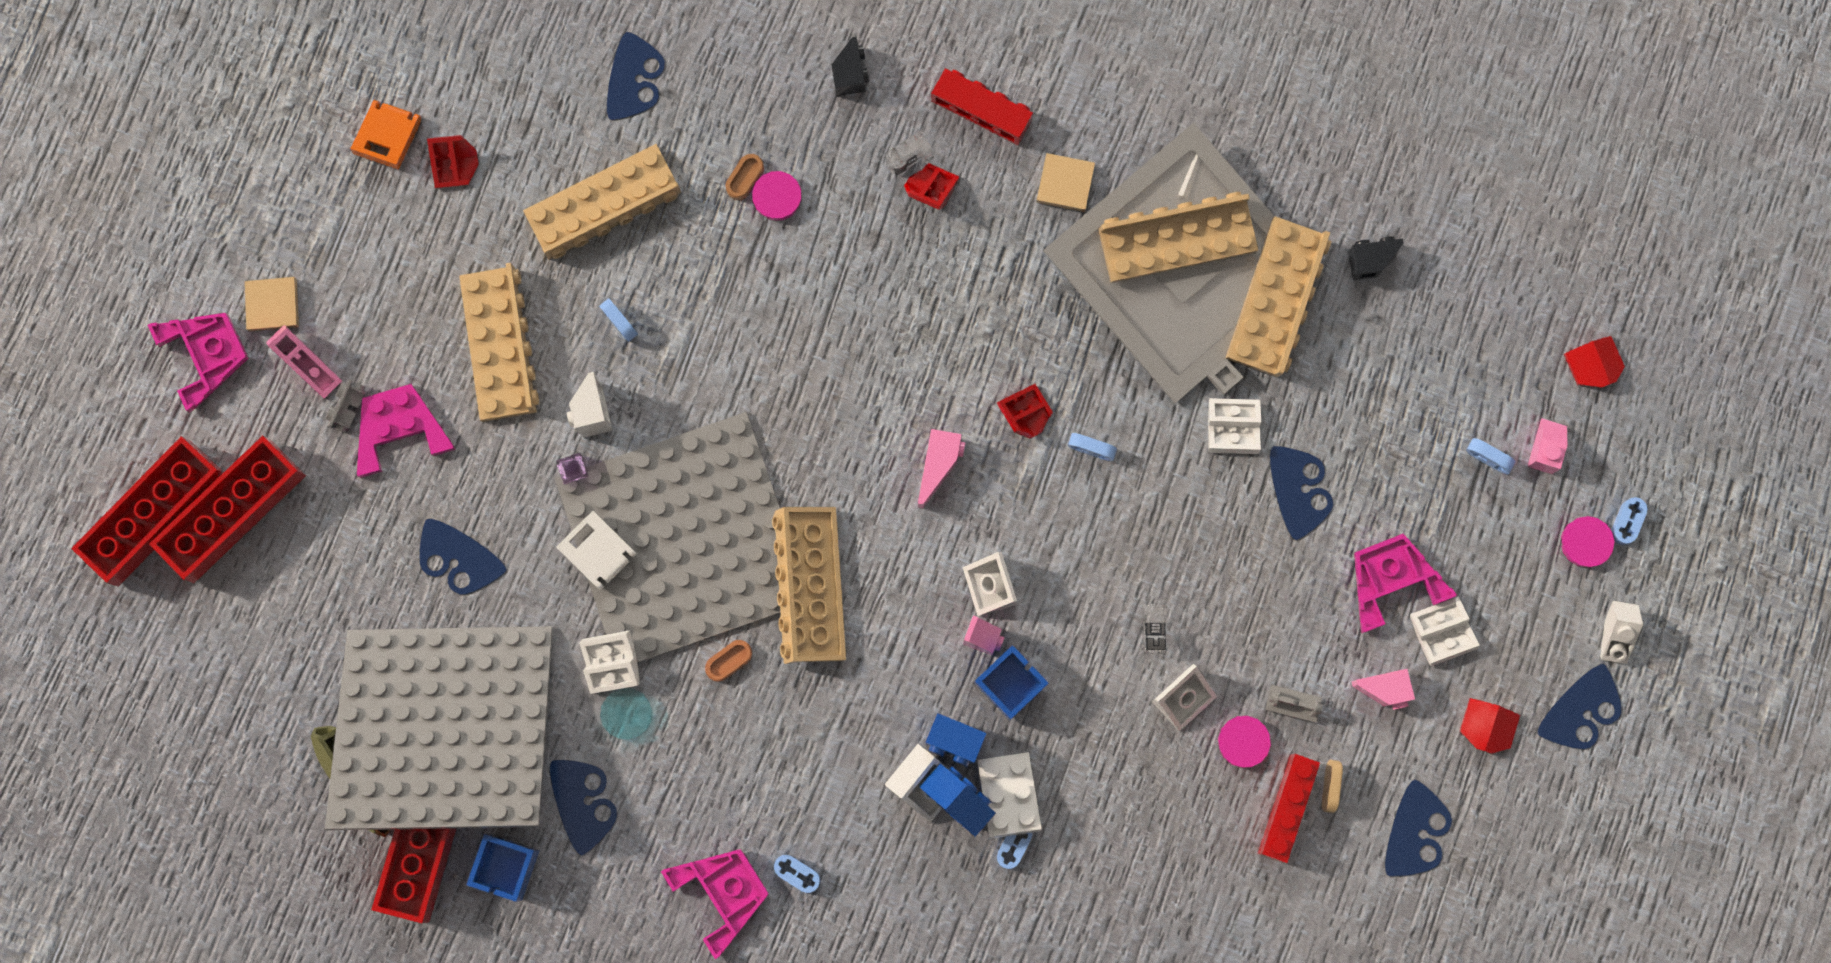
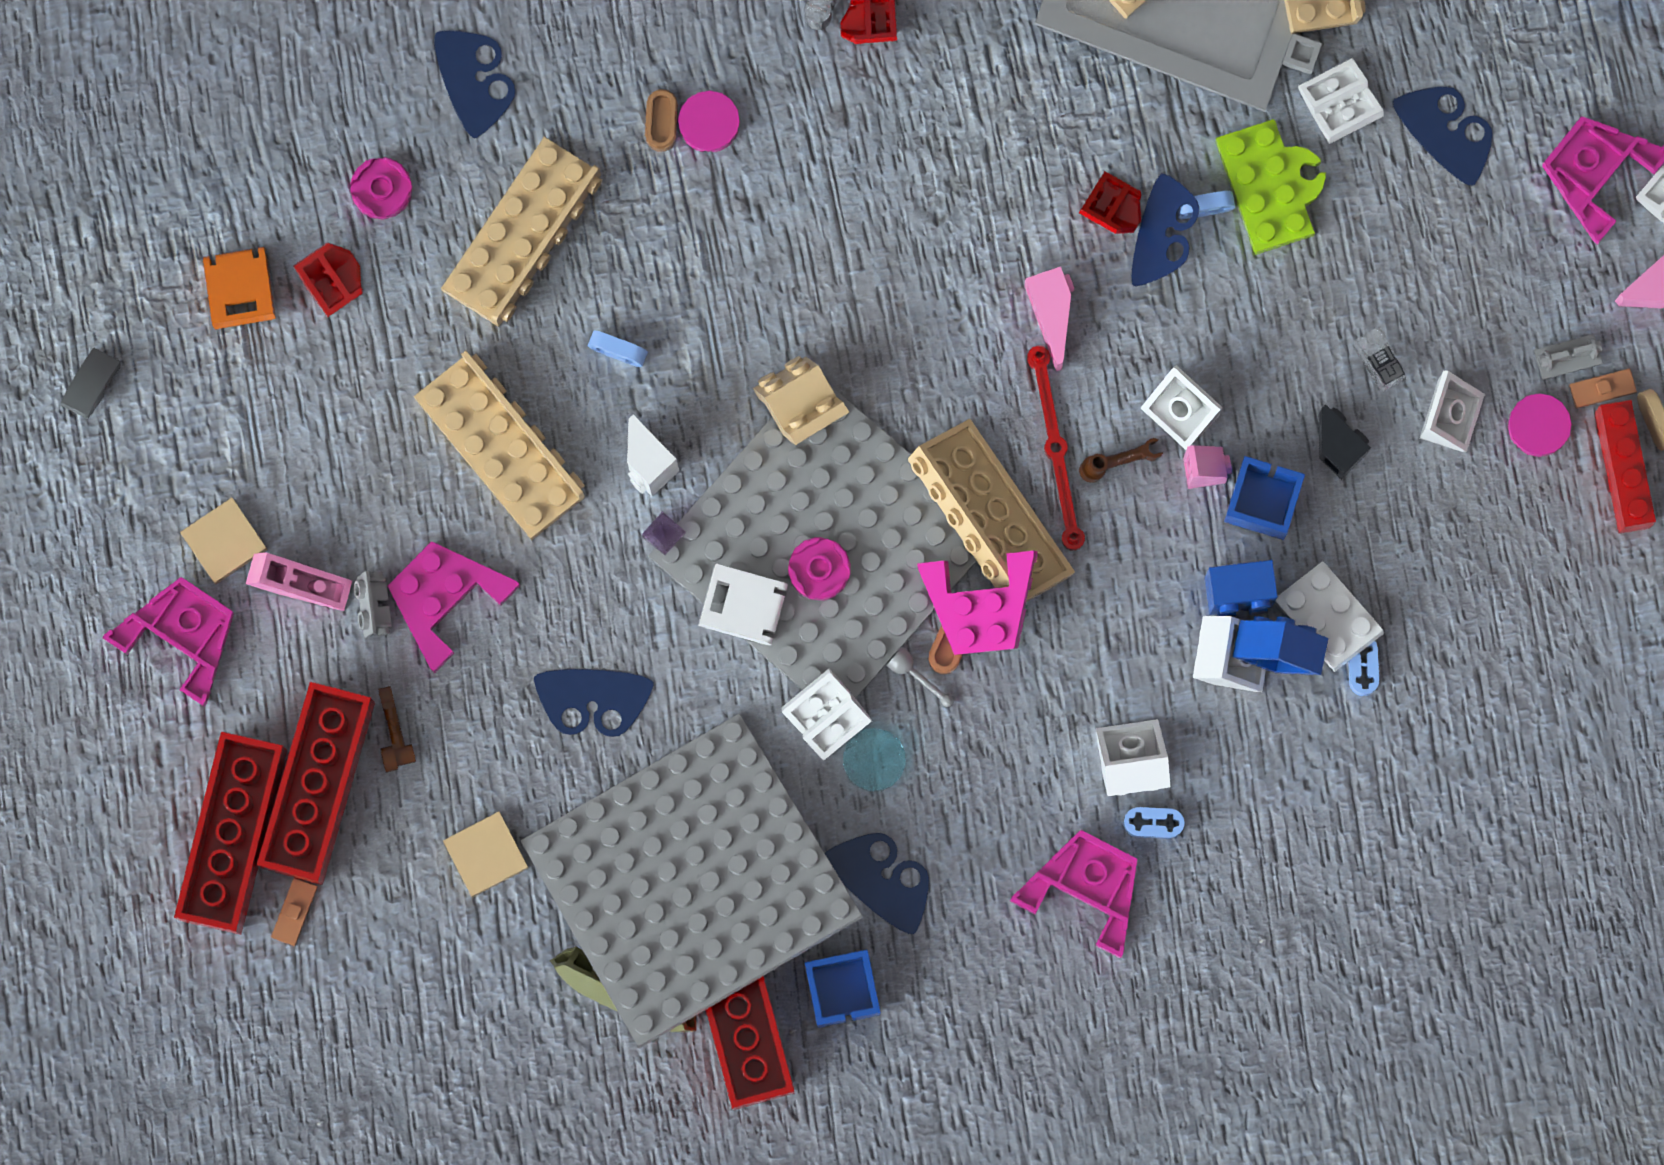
camera: 30 degrees left, 0 degrees up
none -> dark grey slope [61,347,121,419]
none -> nougat piece [271,878,318,946]
none -> dark pink tile [350,157,413,219]
none -> reddish brown brick [378,686,416,773]
none -> tan tile [443,811,528,898]
none -> tan bracket [753,356,849,445]
none -> dark pink tile [788,537,851,601]
none -> light grey hinge [887,647,954,707]
none -> dark pink wing [917,551,1038,655]
none -> red piece [1027,346,1085,551]
none -> reddish brown brick [1079,438,1163,483]
none -> white slope [1096,719,1170,796]
none -> dark blue piece [1131,174,1200,287]
none -> lime plate [1215,119,1326,255]
none -> black slope [1318,404,1371,480]
none -> nougat piece [1569,368,1637,409]

